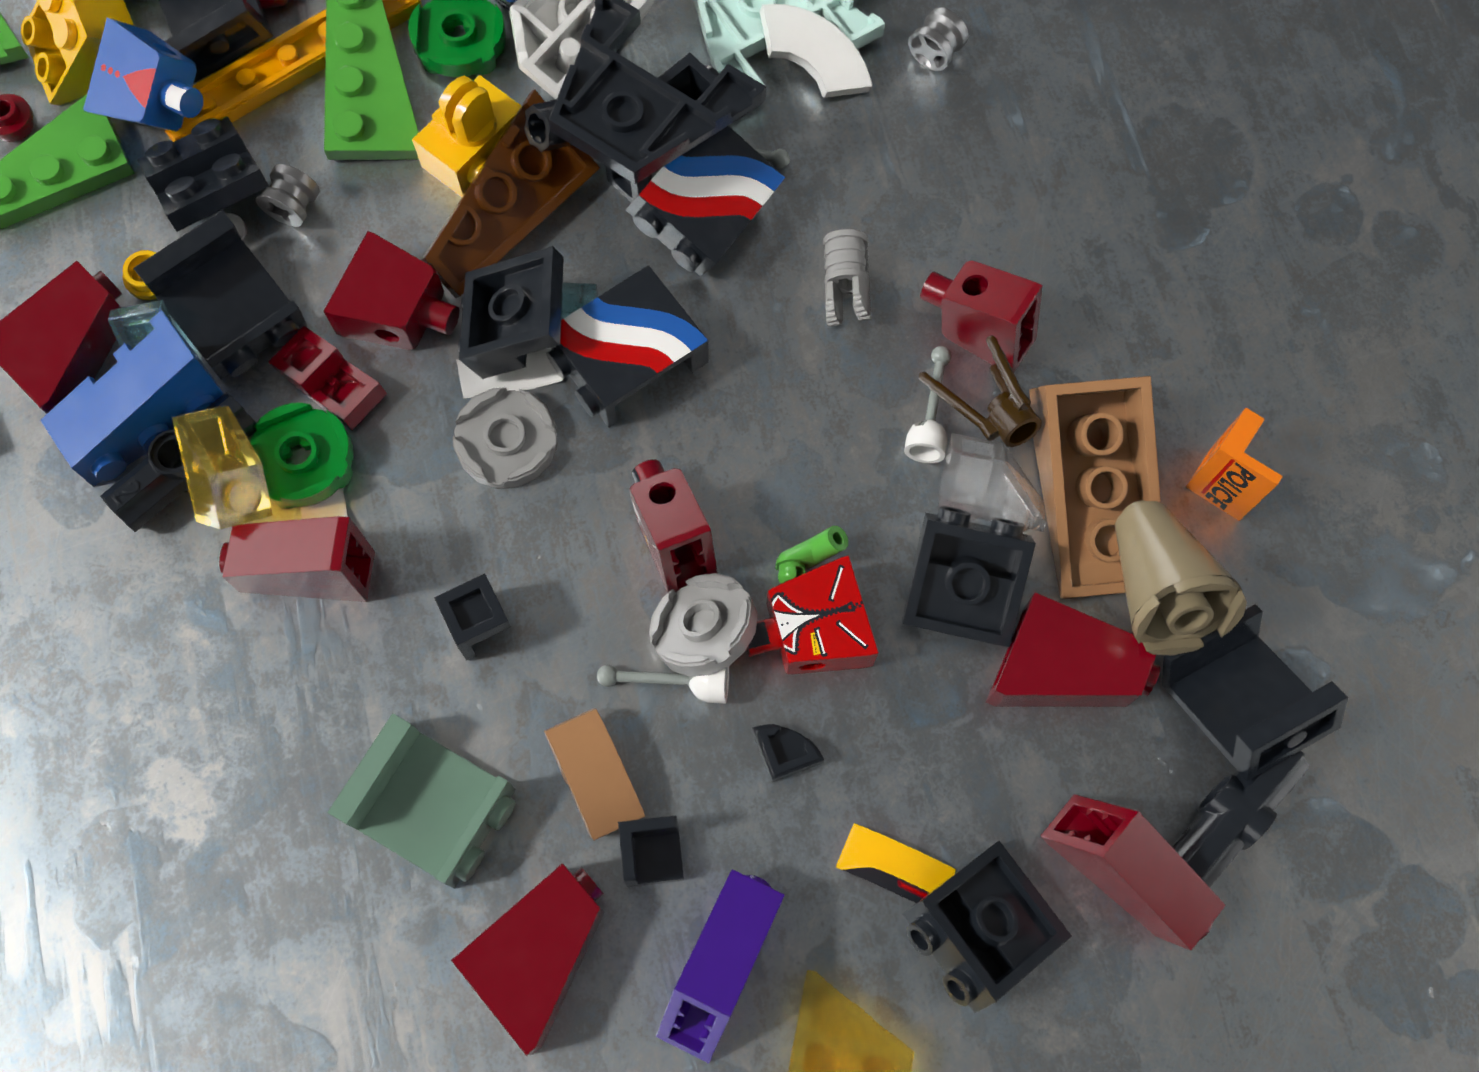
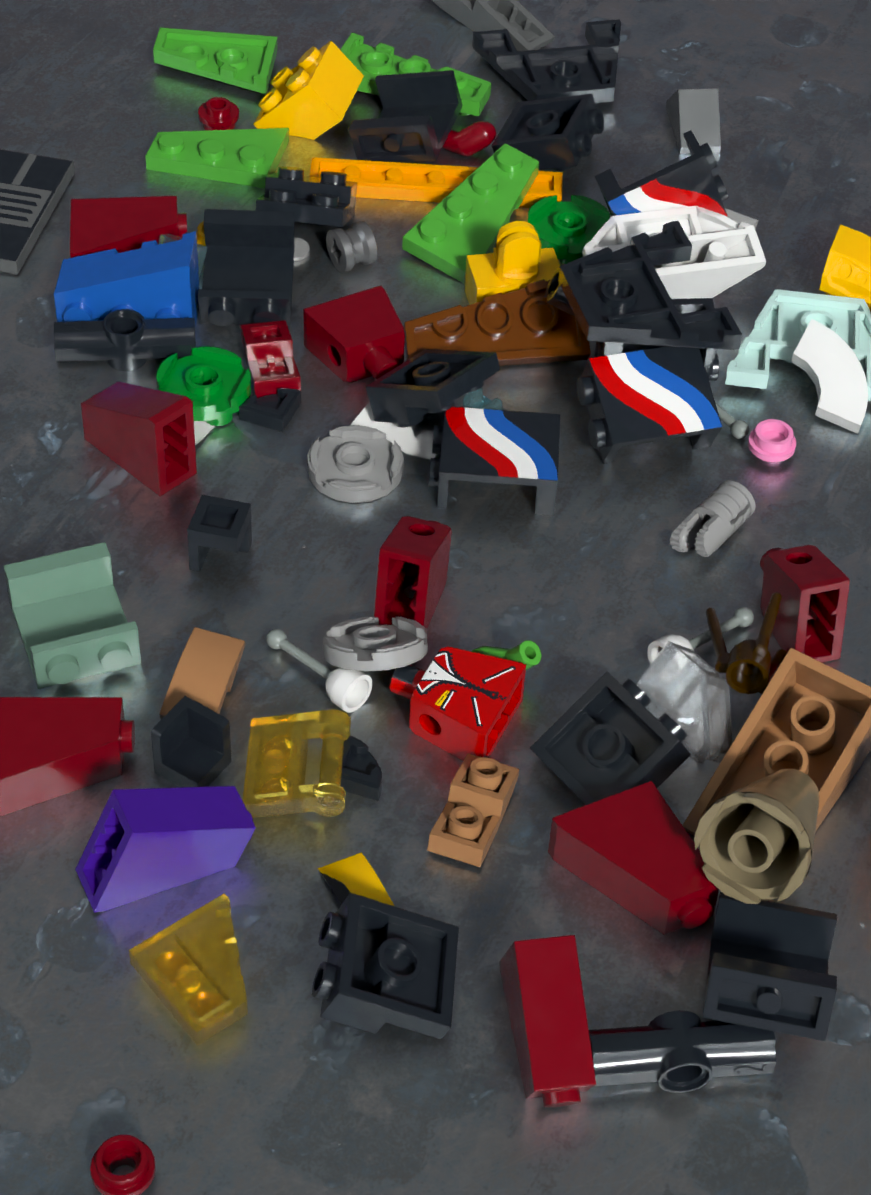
camera: 40 degrees right, 25 degrees down
torso [83,17,203,131] -> none
clear yellow slope [172,405,273,530] -> none
none -> black tile [239,388,301,432]
none -> clear yellow plate [242,709,351,818]
none -> medium nougat slope [427,753,520,867]
none -> bright pink plate [748,419,796,463]

